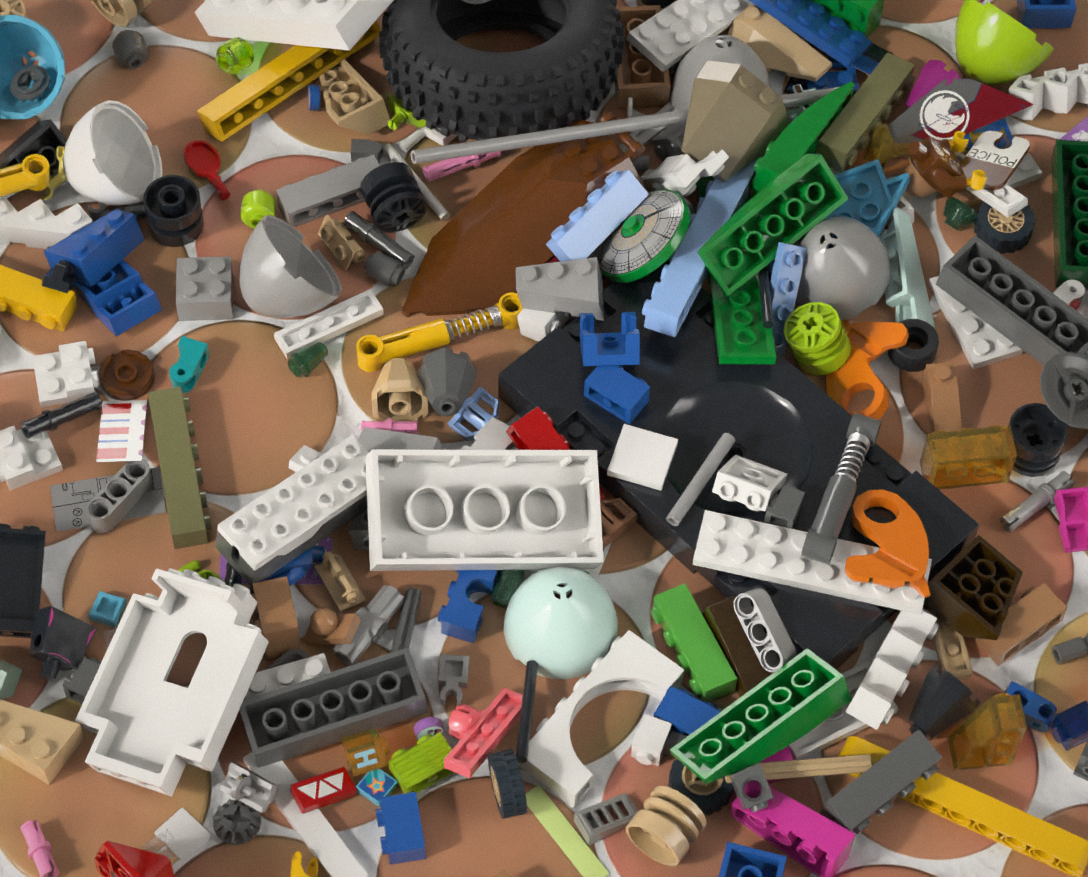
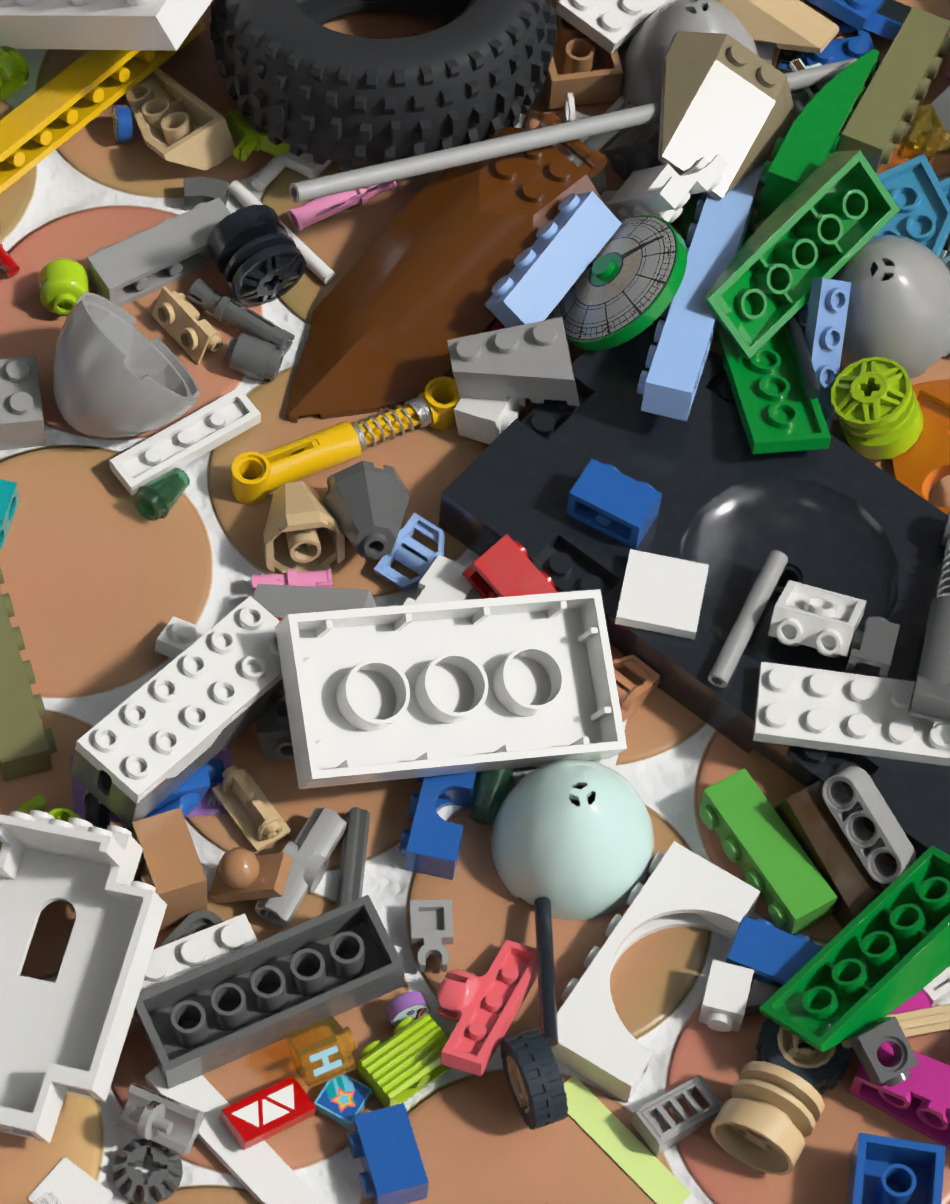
camera: 10 degrees left, 0 degrees up
blue panel [580,312,640,366] -> none

